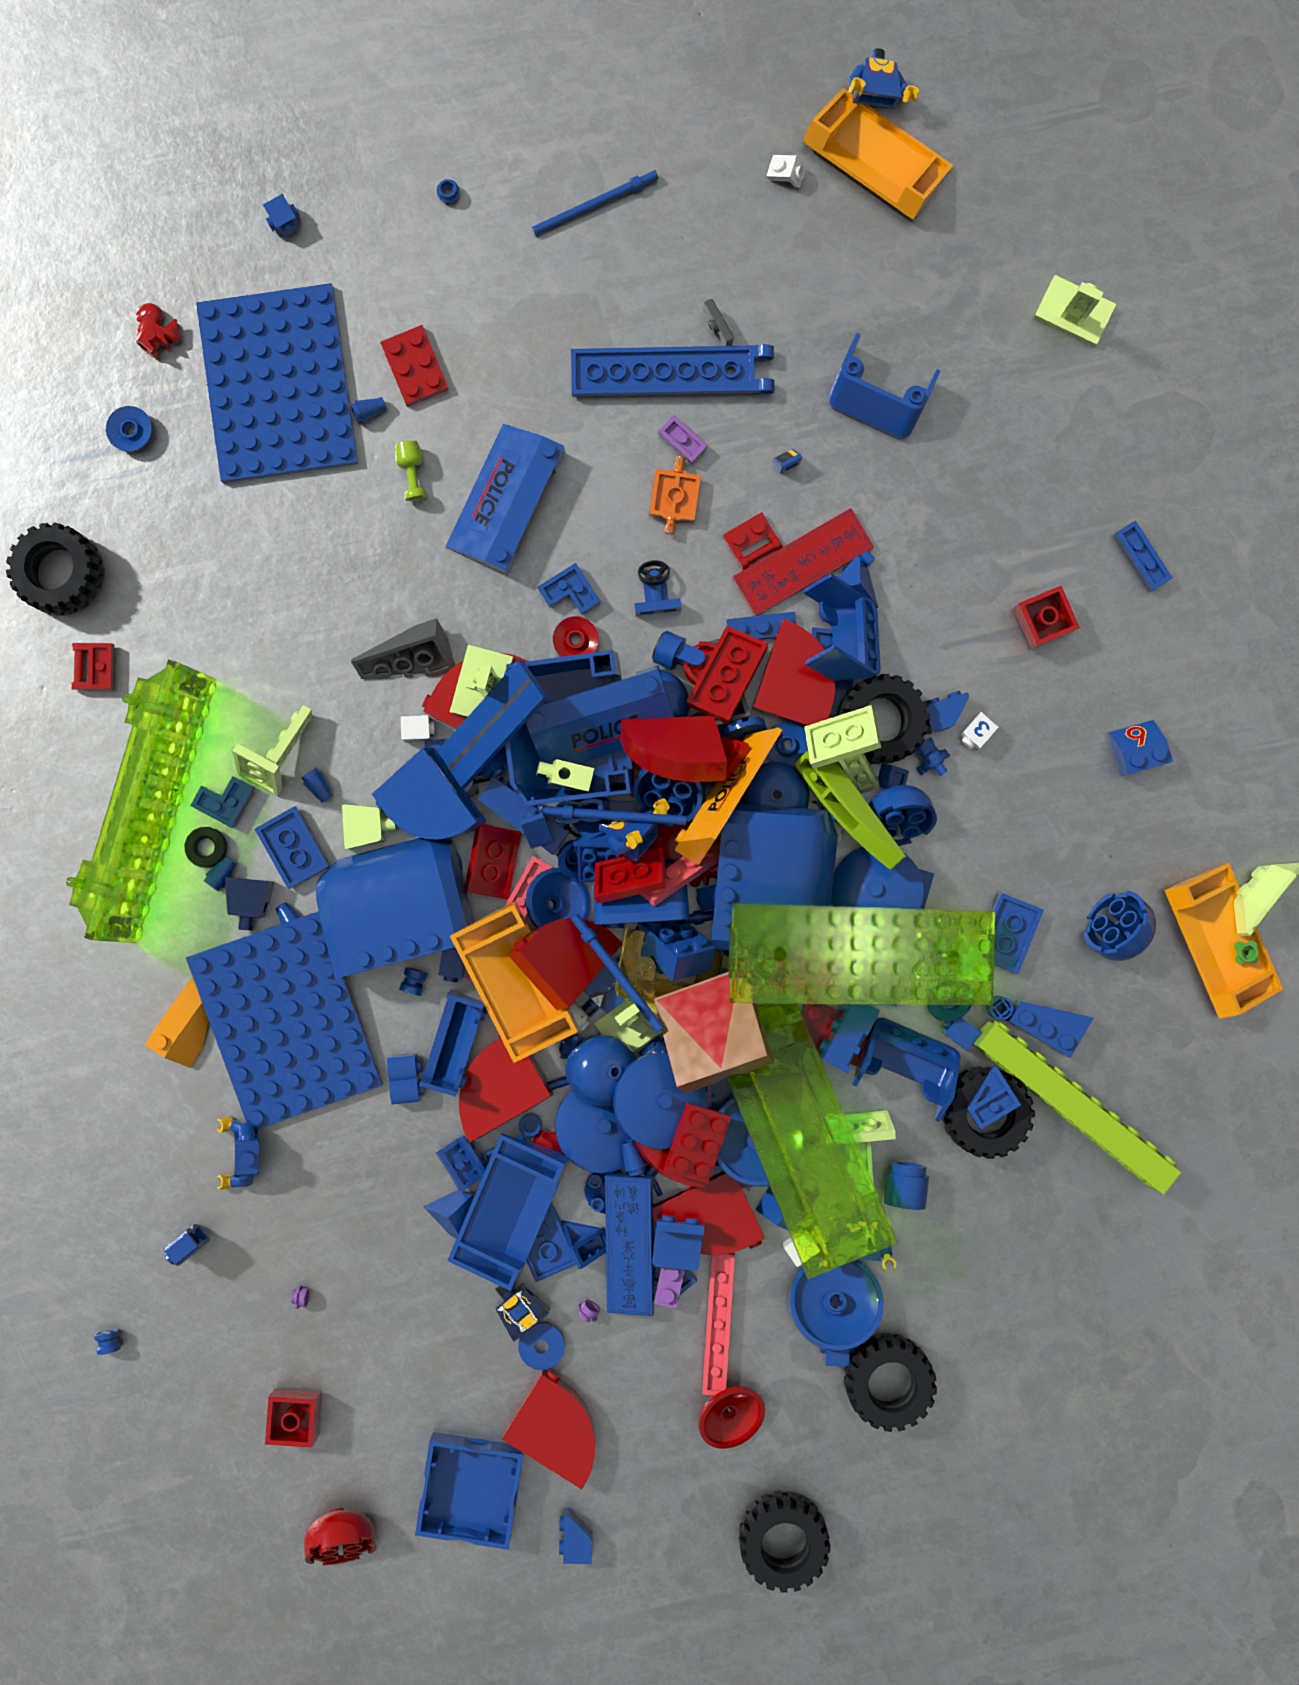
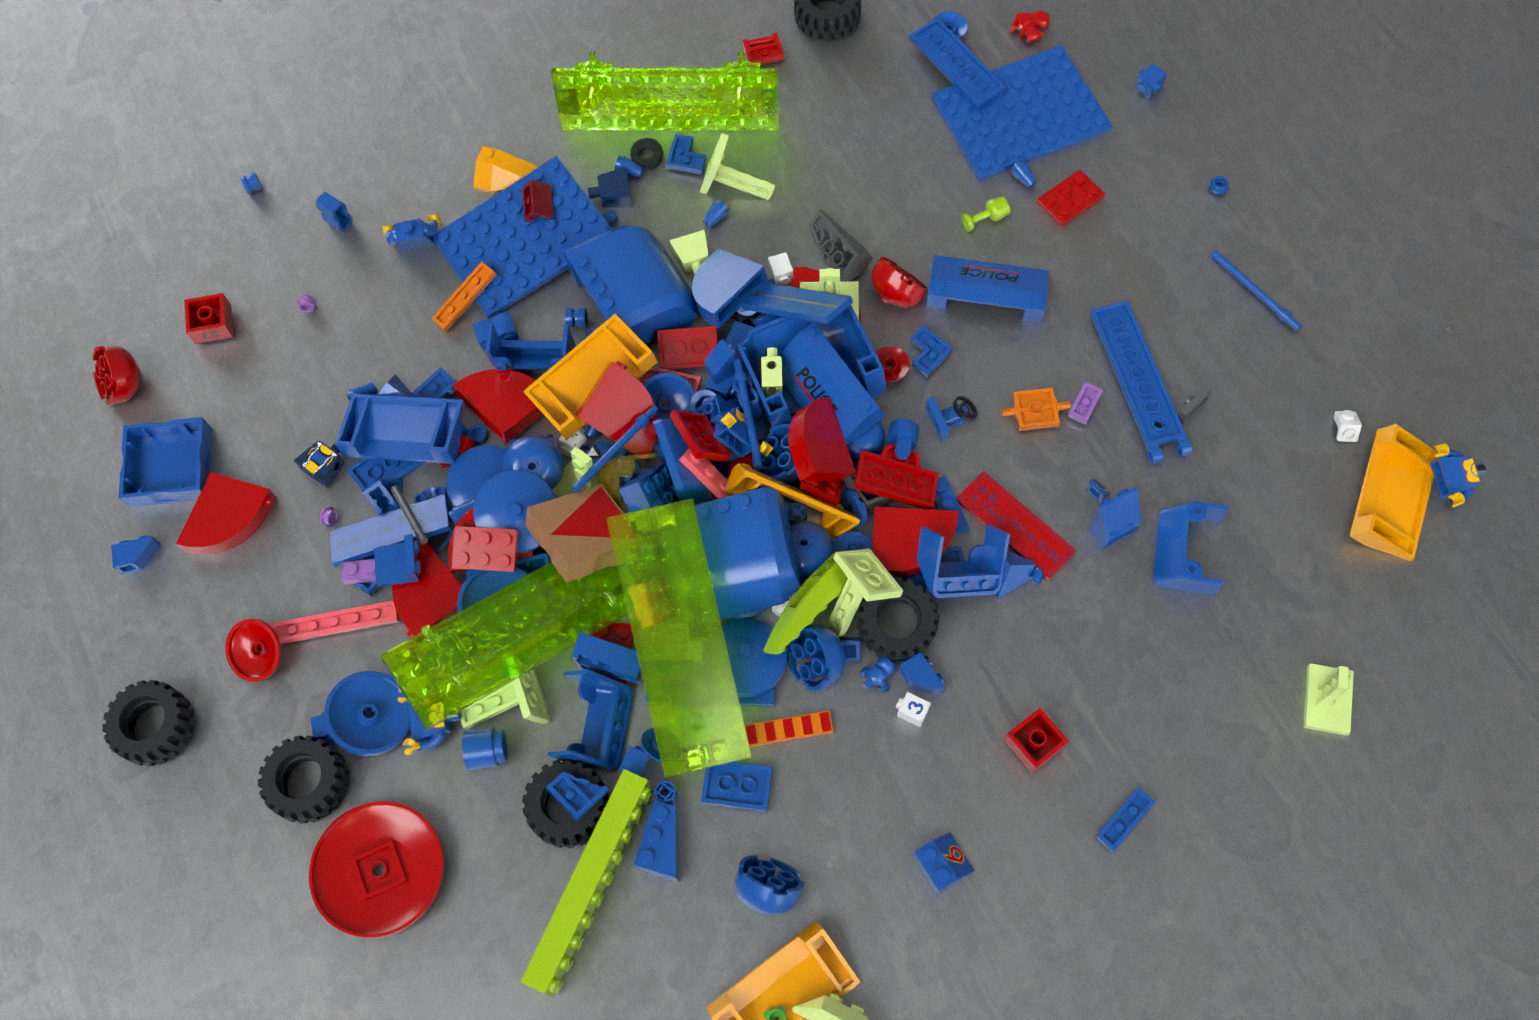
camera: 85 degrees right, 20 degrees down
blue plate [255,806,330,889] -> none
blue tile [518,1322,565,1370] -> none
red plate [722,512,783,570] -> none
none -> red dish [309,801,444,938]
none -> blue cone [346,381,377,401]
none -> dark grey bar [390,485,428,545]
none -> orange tile [431,262,497,332]
none -> dark red panel [522,179,554,223]
none -> tile [744,710,833,748]
none -> red cylinder [871,256,928,308]
none -> blue tile [909,17,1006,109]
none -> blue slope [1089,487,1141,549]

